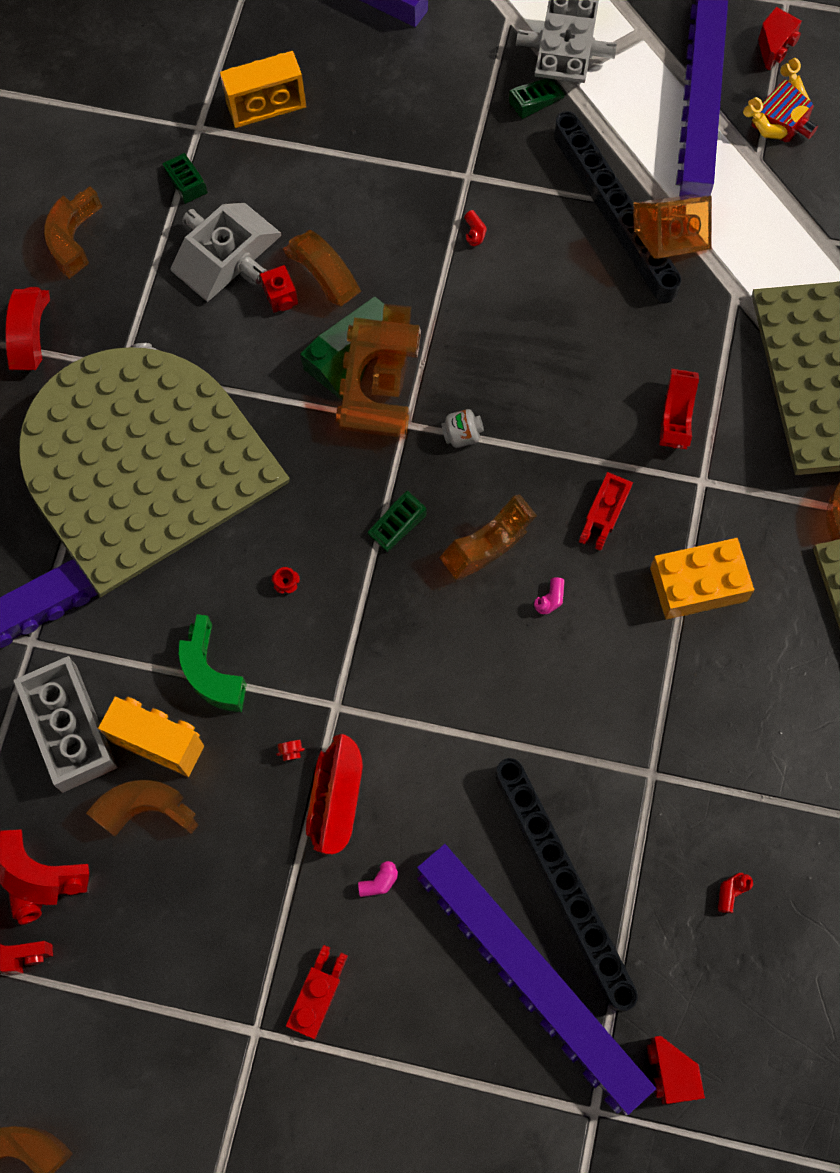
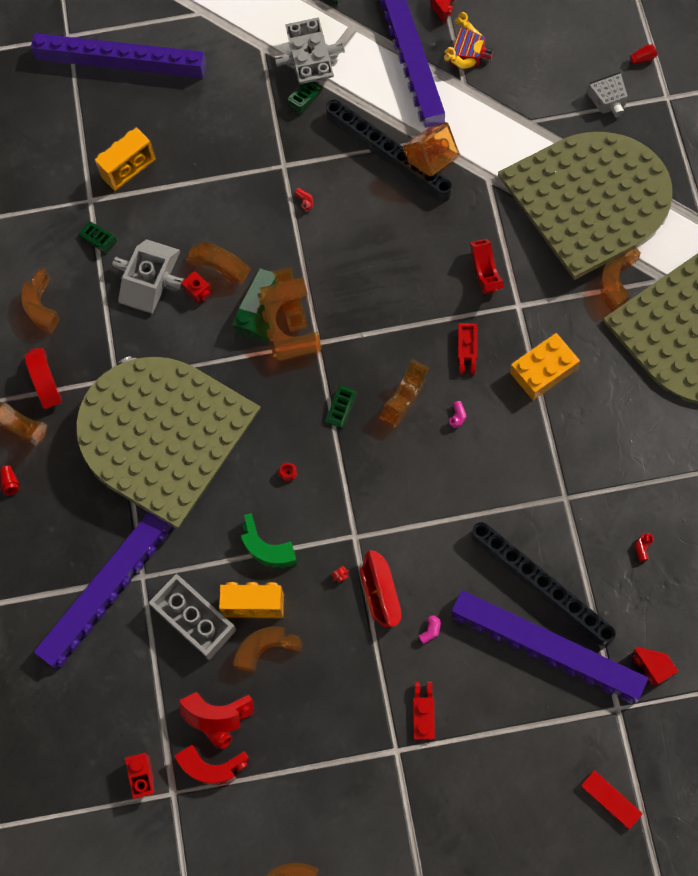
camera: 20 degrees left, 0 degrees up
light grey head [442,409,484,448] -> none

